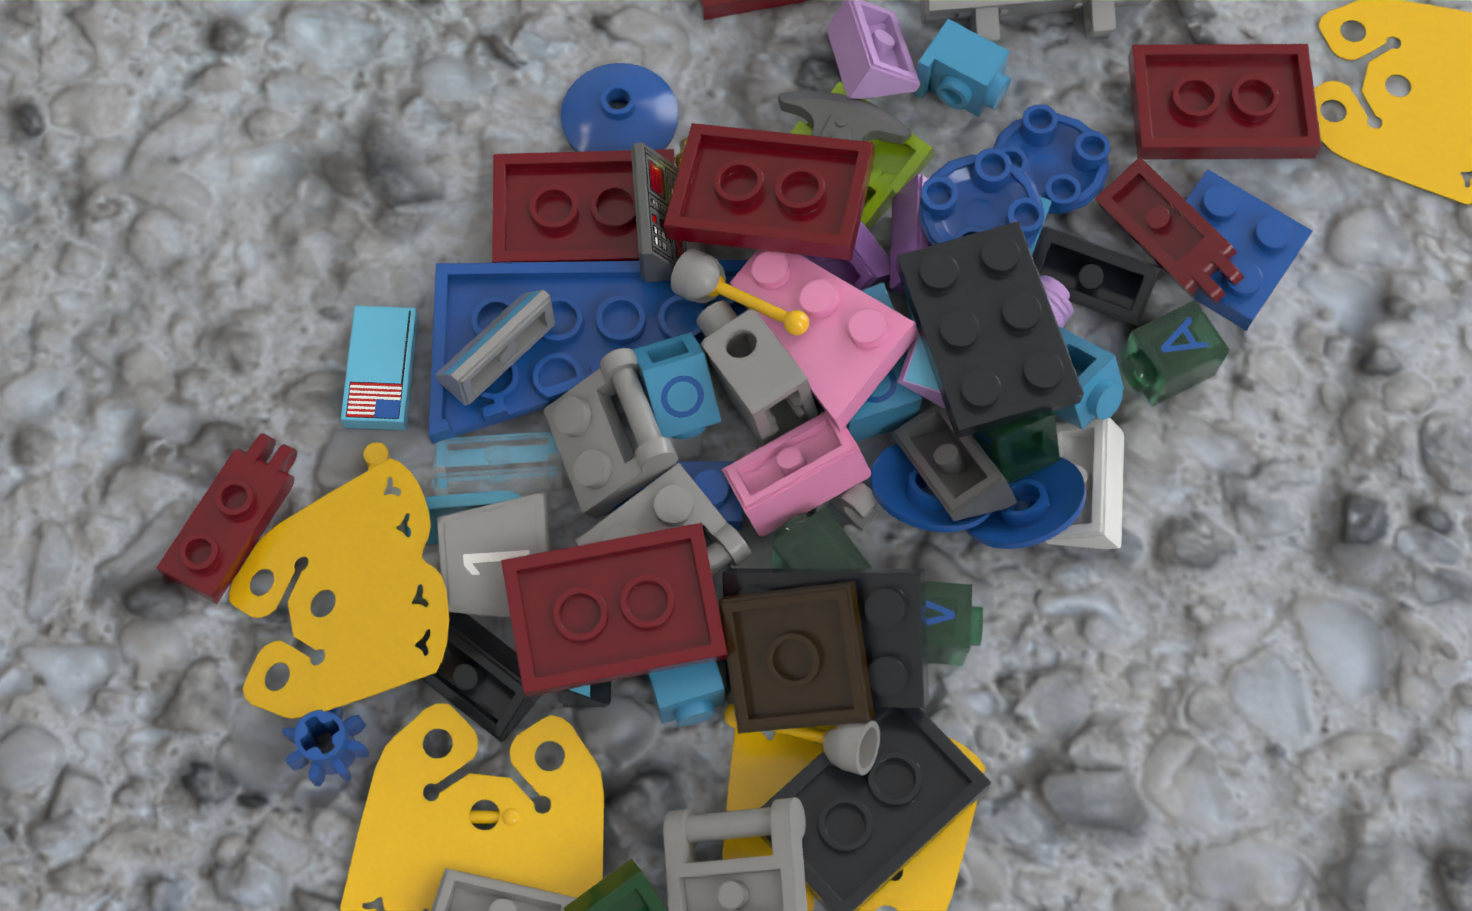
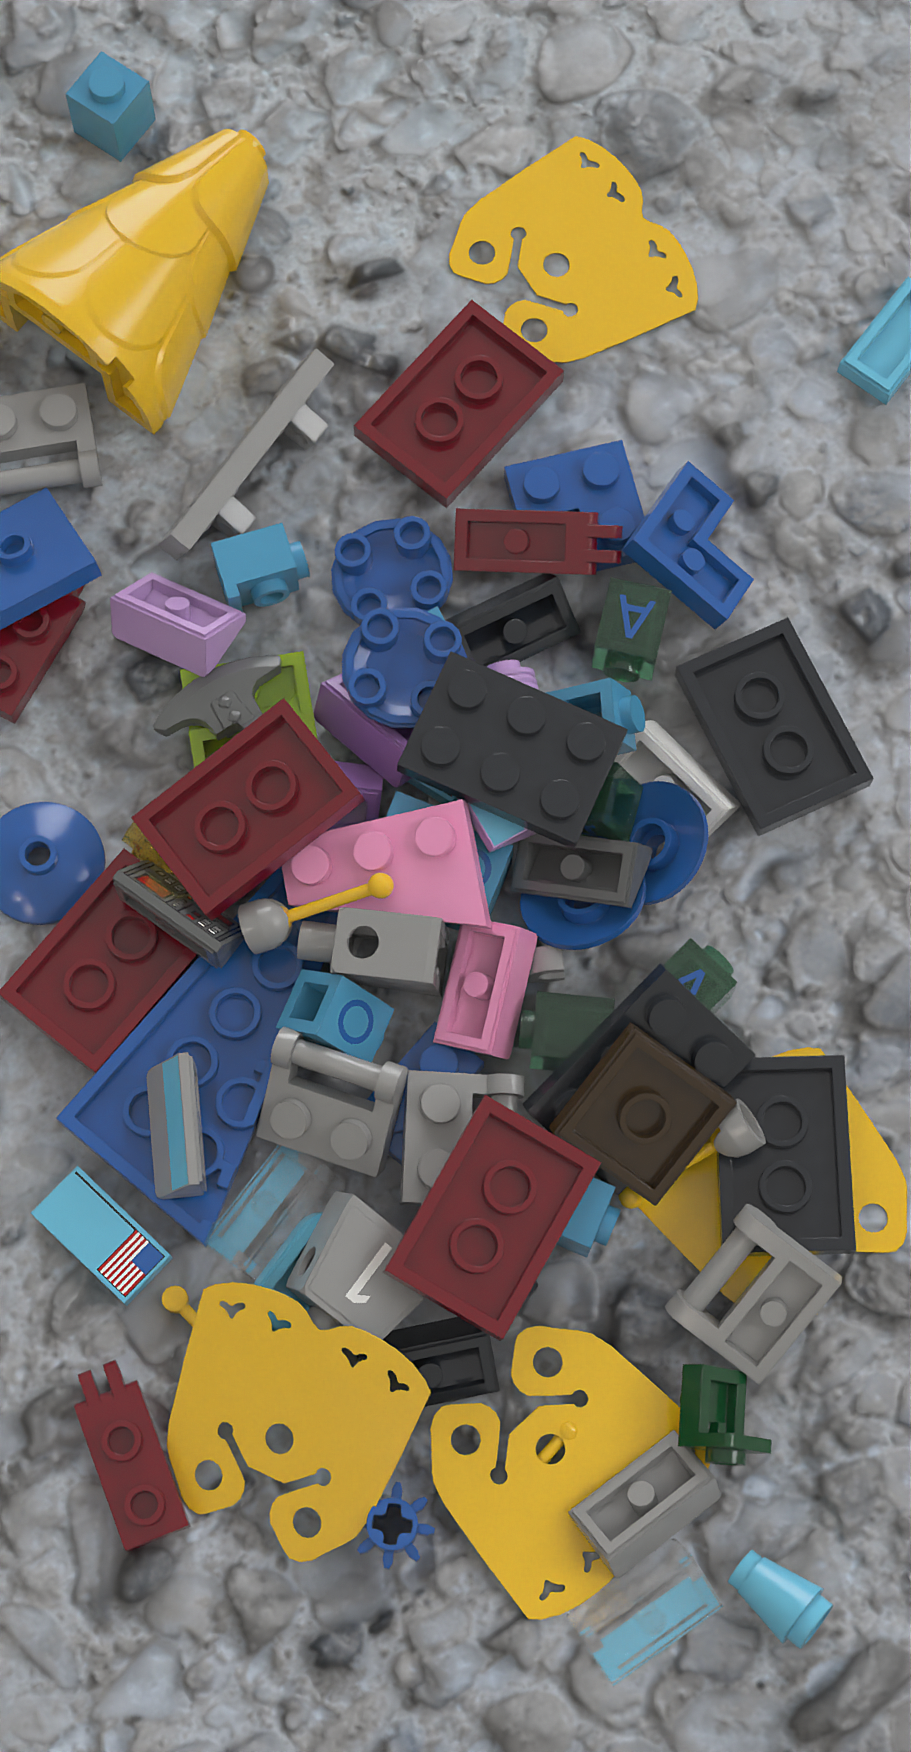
camera: 50 degrees left, 5 degrees up
none -> blue plate [621,461,754,629]
none -> black plate [674,617,874,836]

